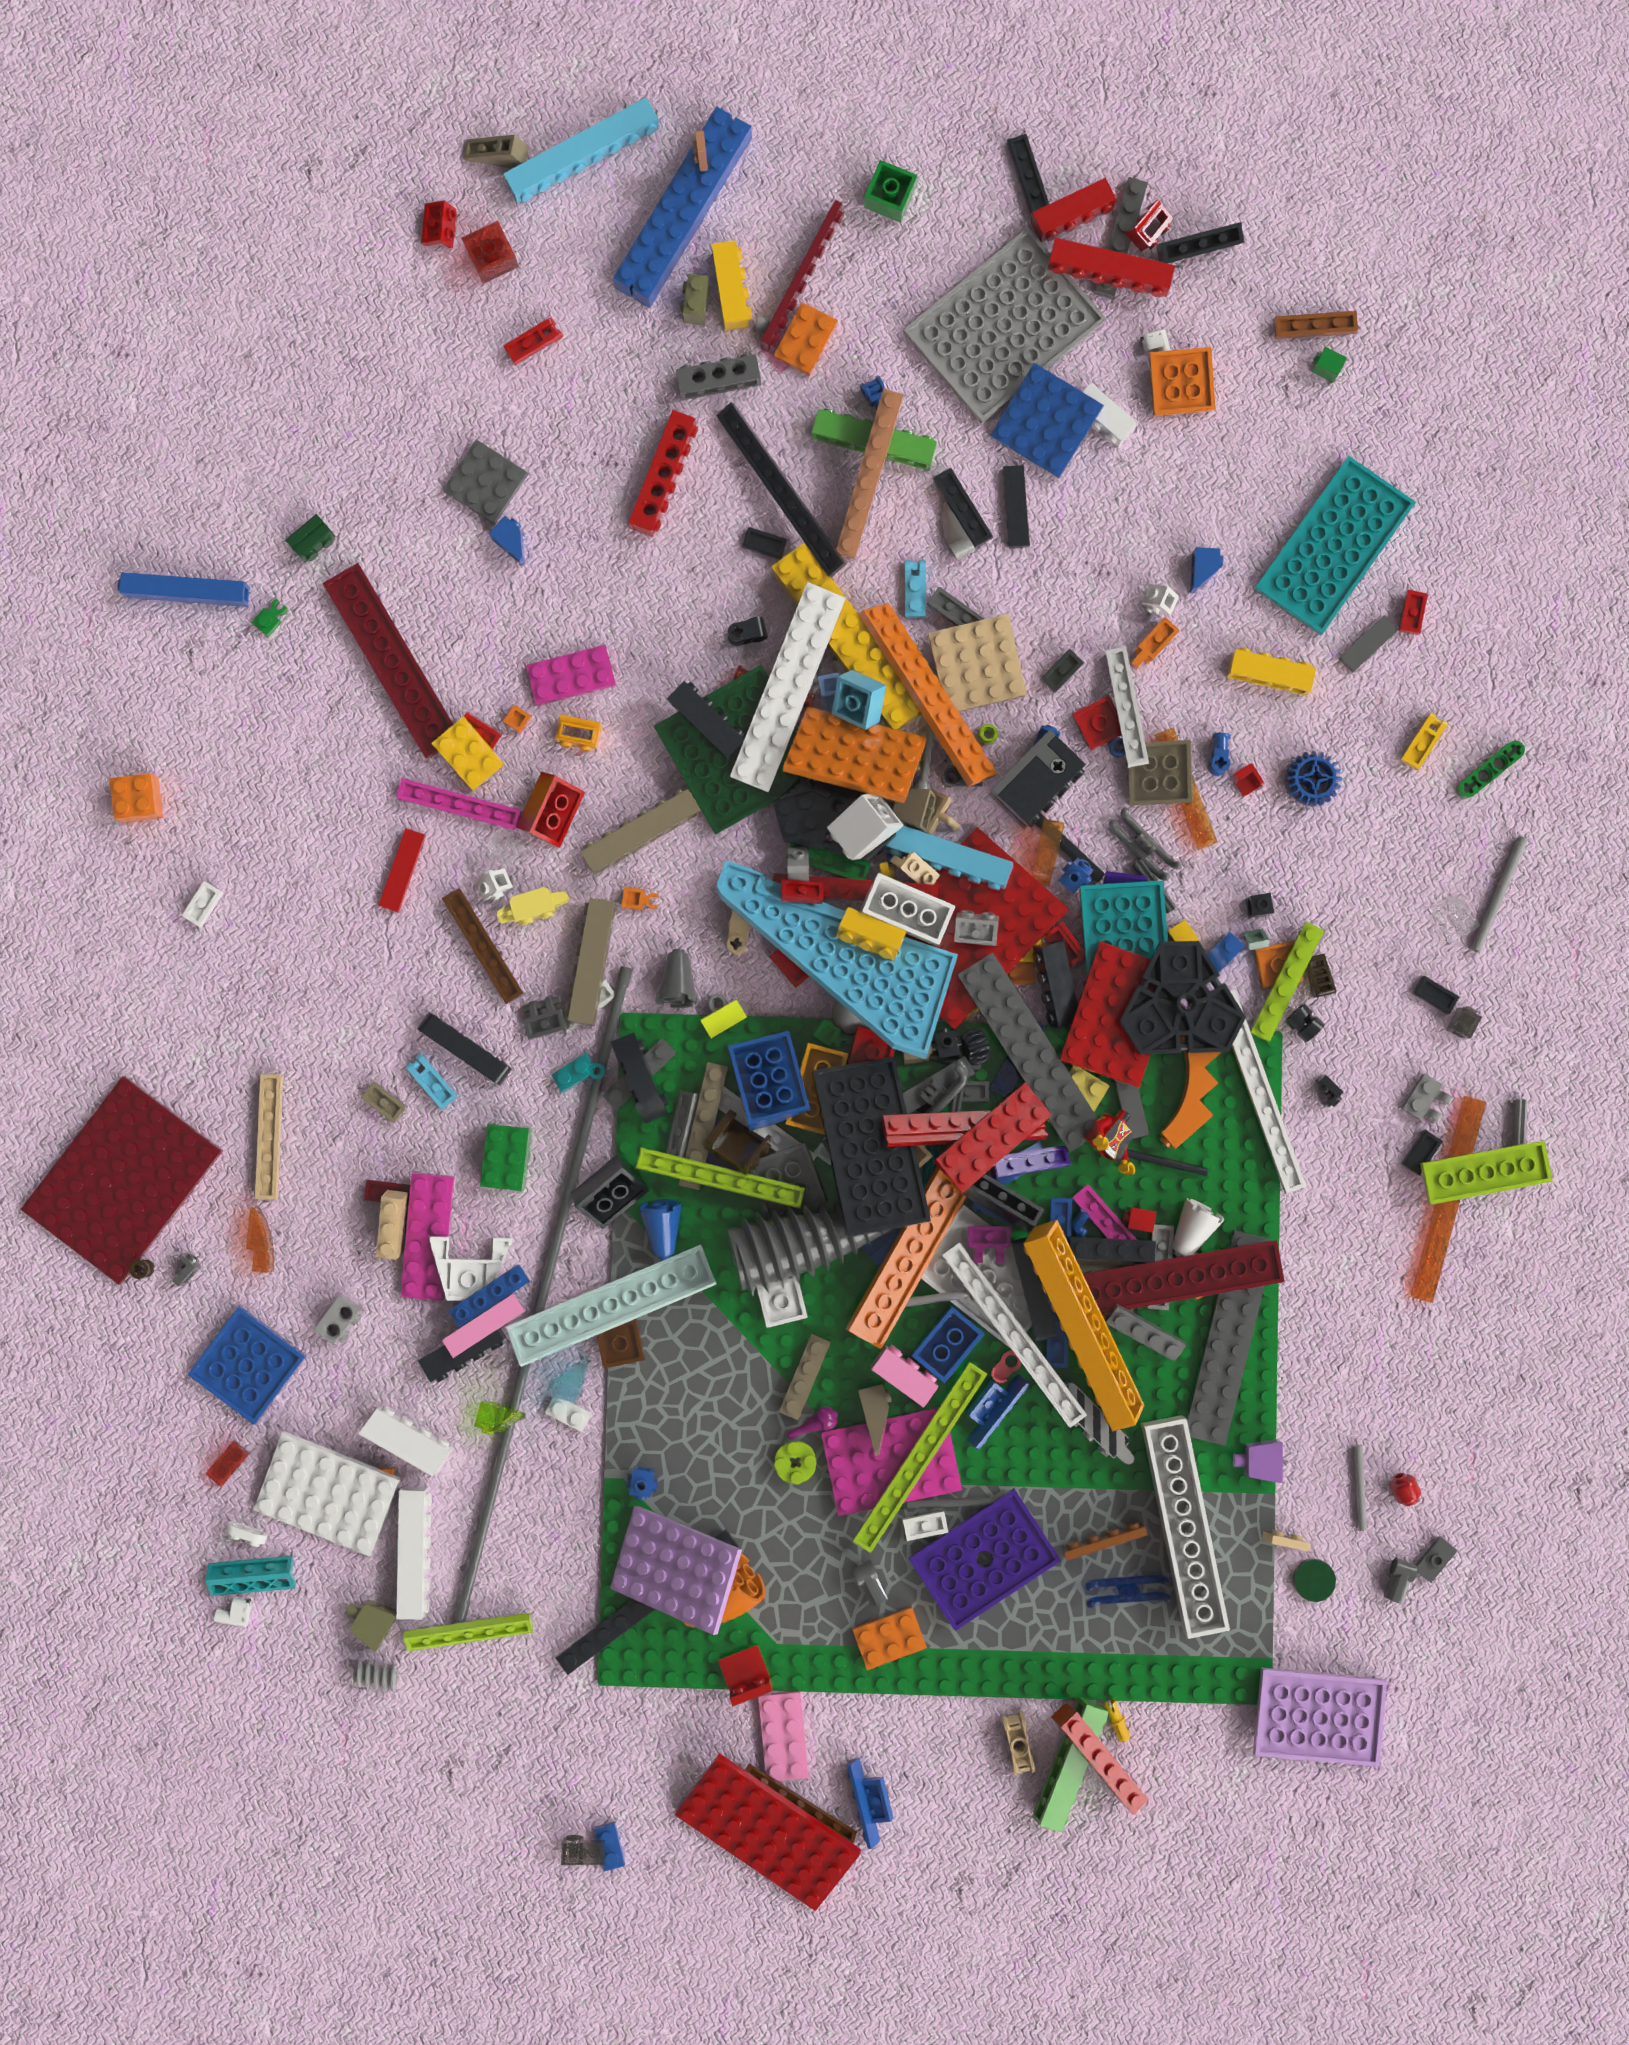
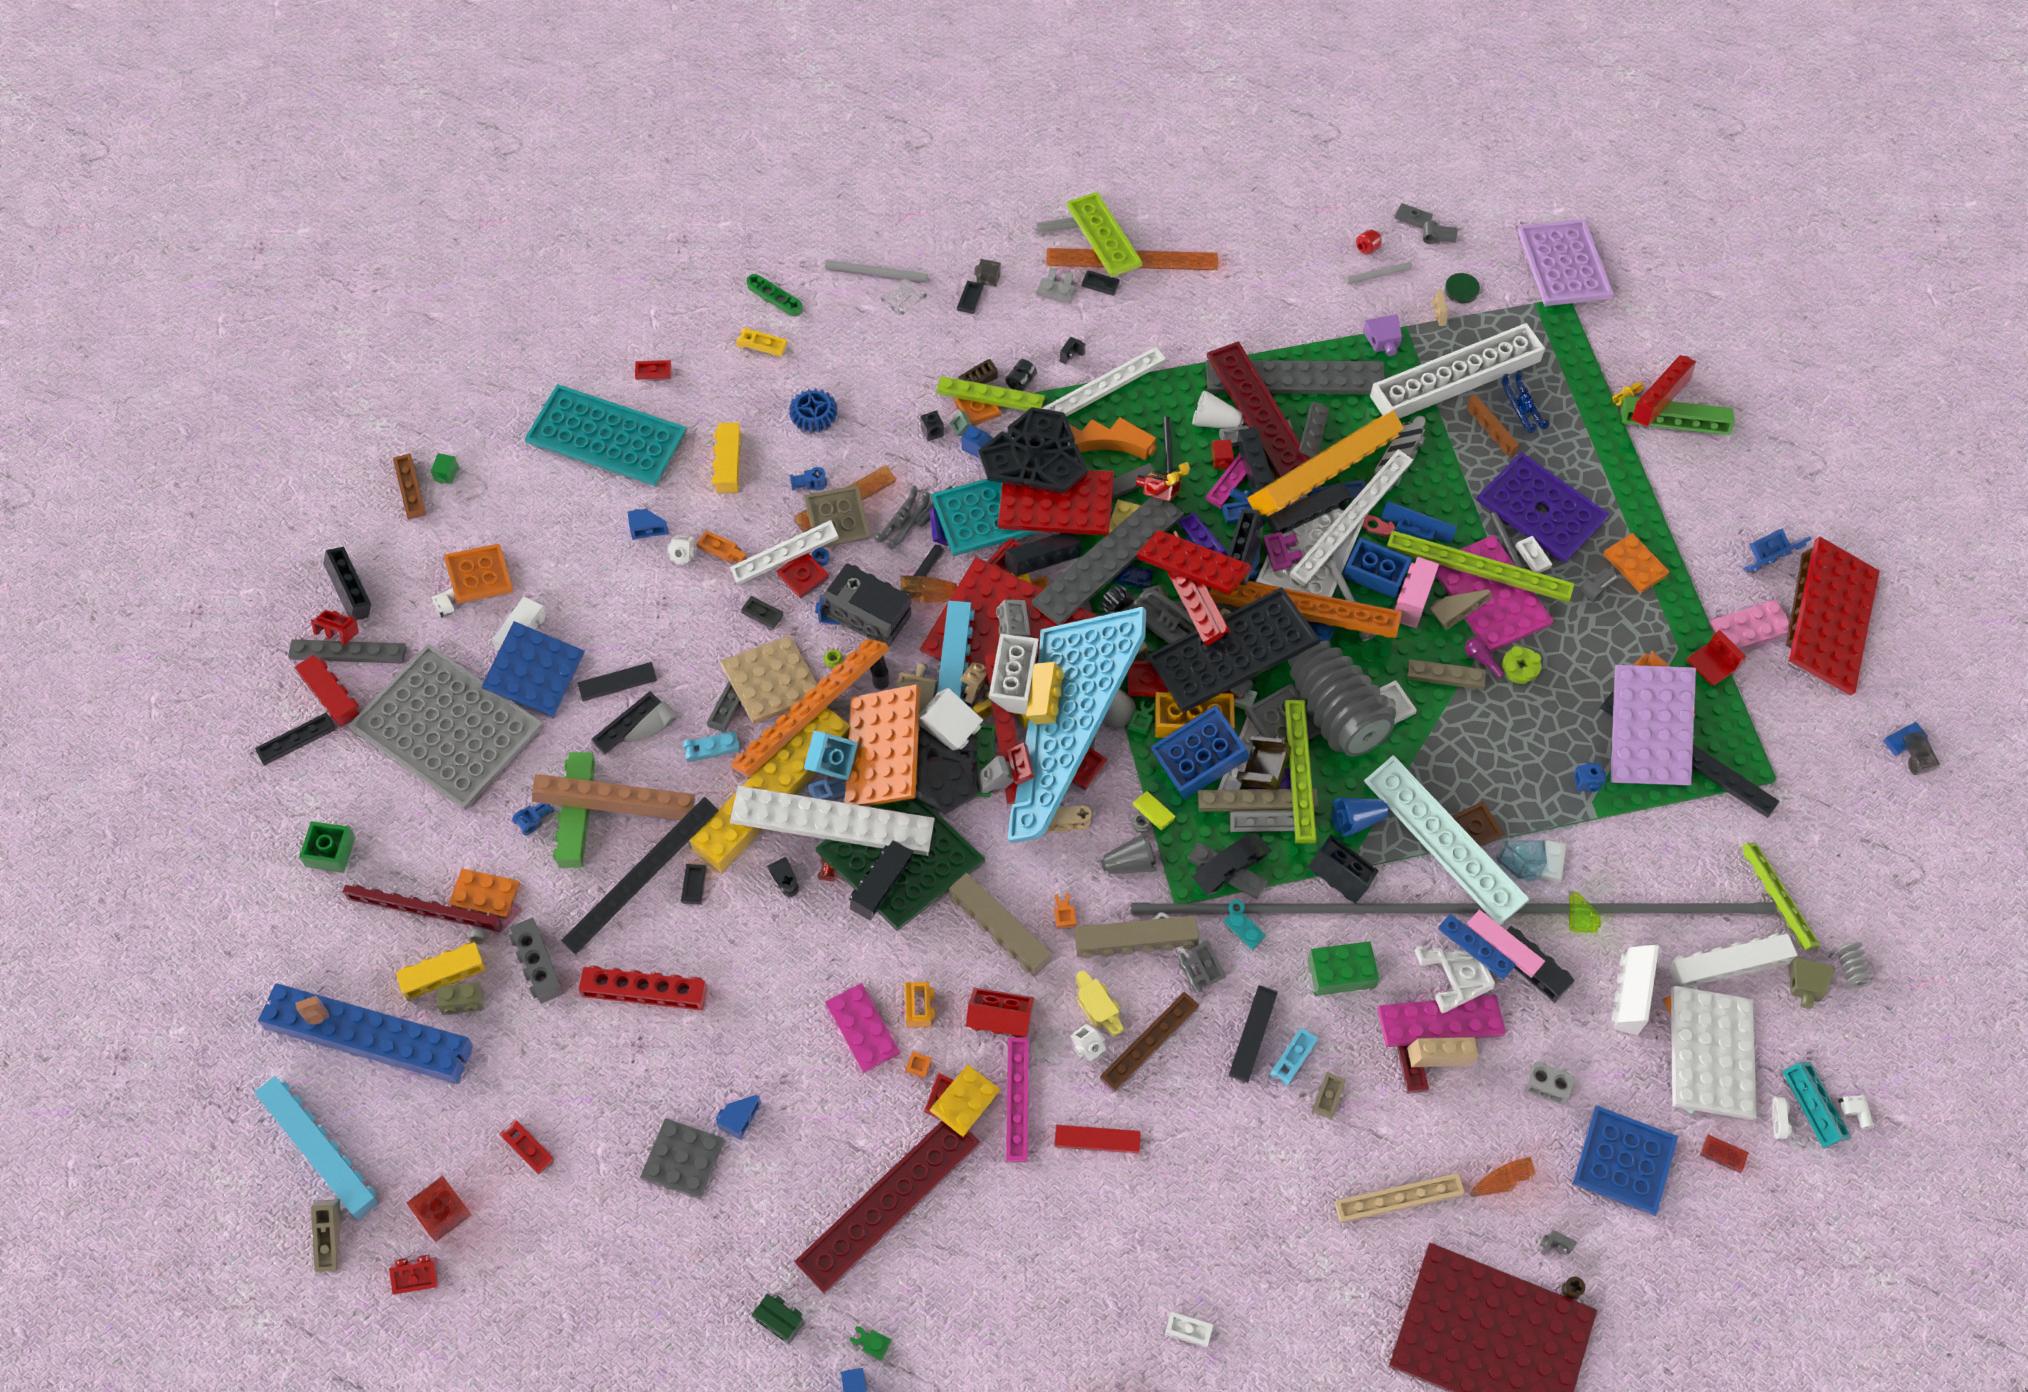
camera: 105 degrees left, 25 degrees down
tan piece [1002,1711,1035,1777] -> none
red brick [1047,237,1175,298] -> none
blue brick [1058,857,1093,894] -> none
yellow brick [1167,920,1199,942] -> none
red panel [1230,763,1265,797] -> none
dark grey tile [1338,615,1398,673] -> none

